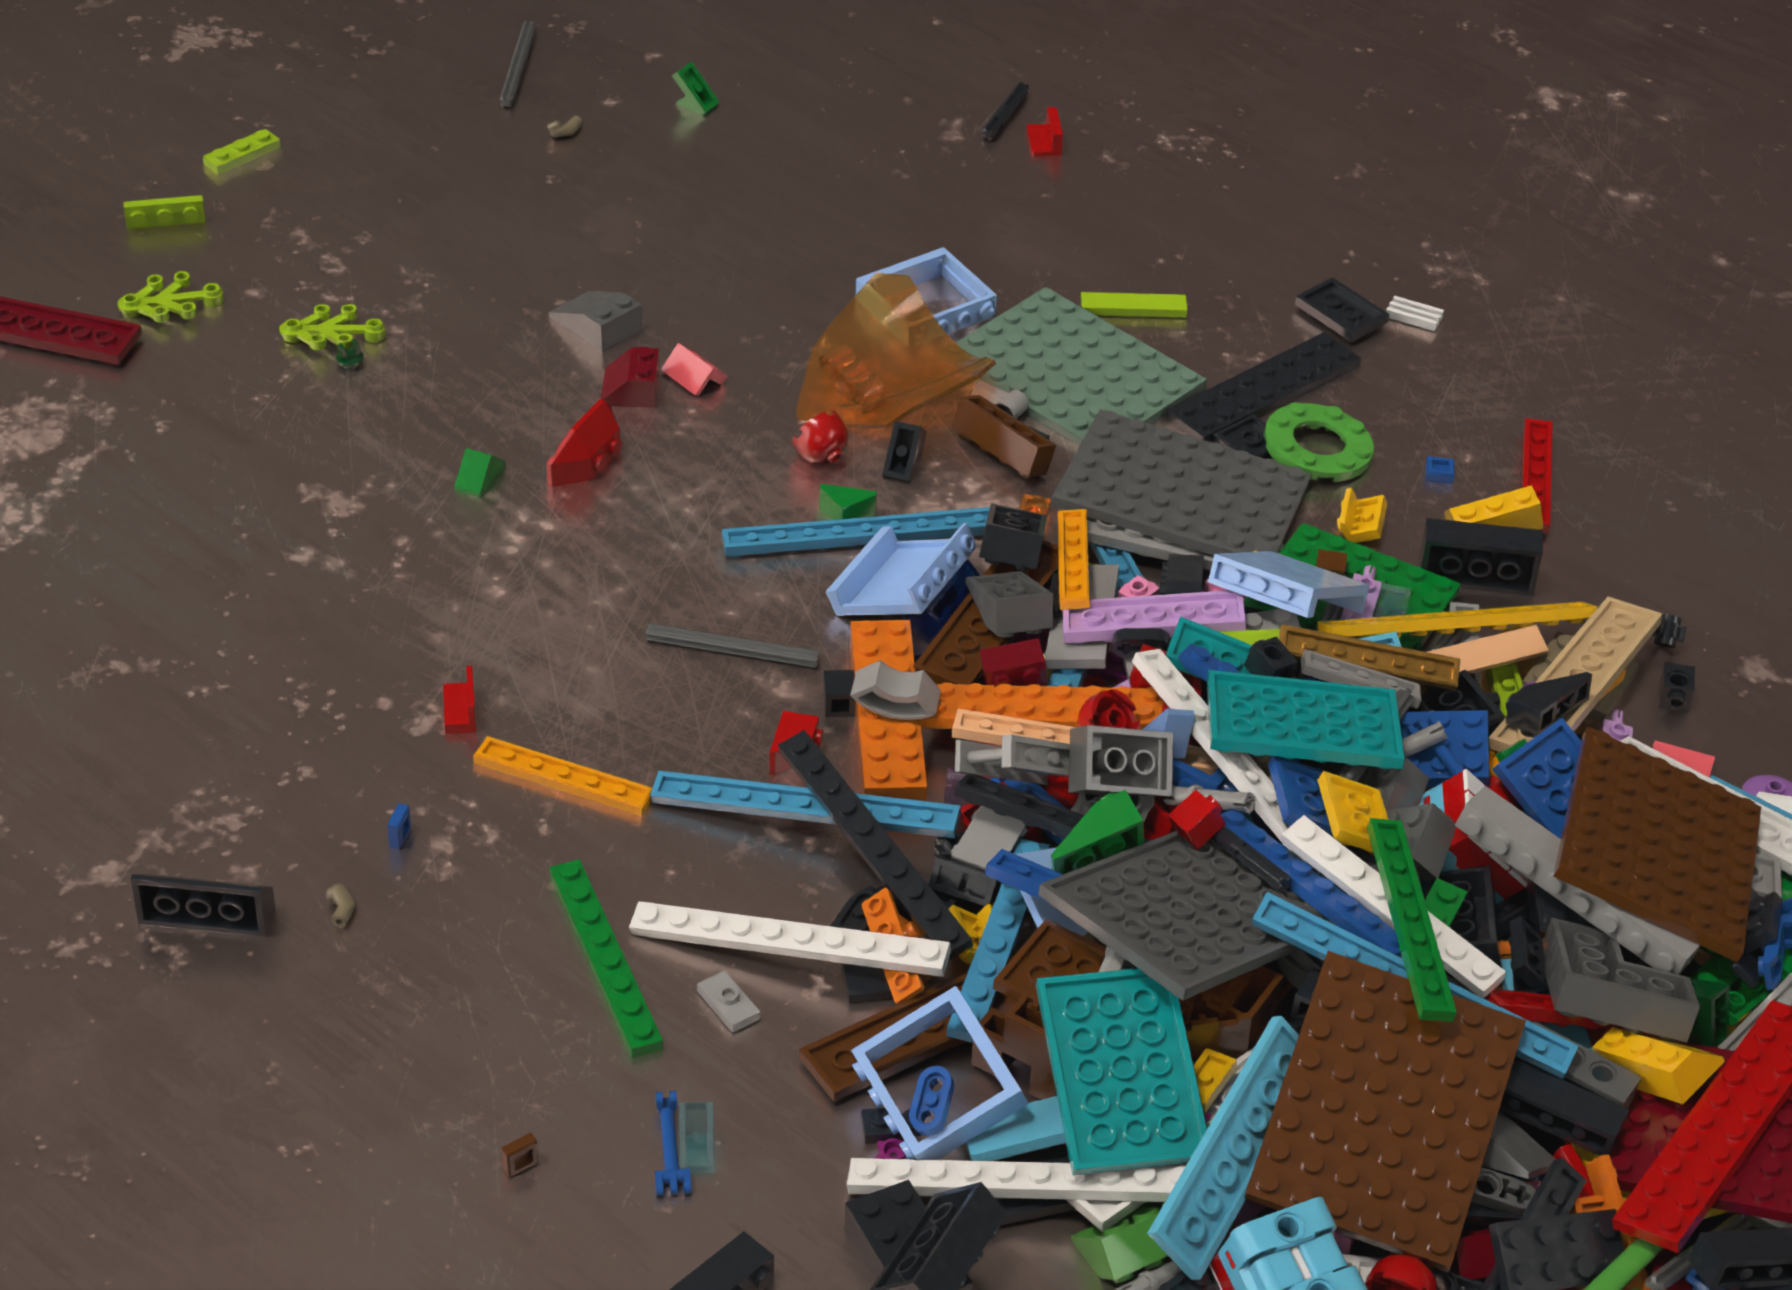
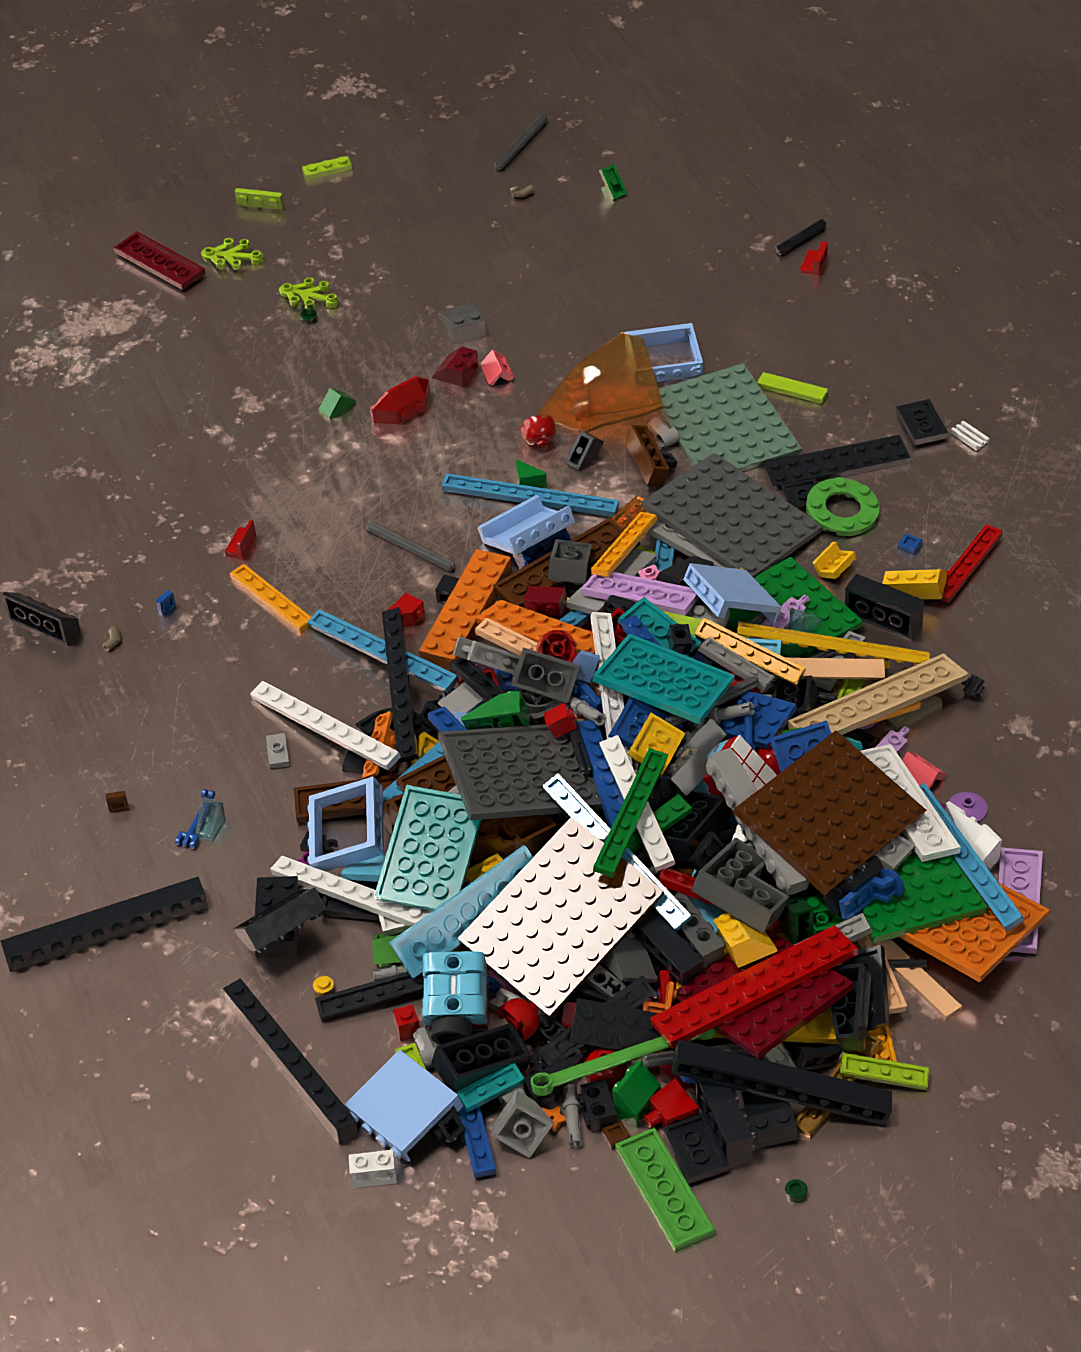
camera: 30 degrees right, 5 degrees up
green plate [549,859,663,1058] -> none
light grey brick [850,660,941,720] -> none
blue plate [909,1066,955,1136] -> none
black slope [979,503,1047,571] -> none
reddish brown tile [1316,549,1347,576] -> none
black slope [1506,672,1592,737] -> none
black brick [1659,662,1695,712] -> none

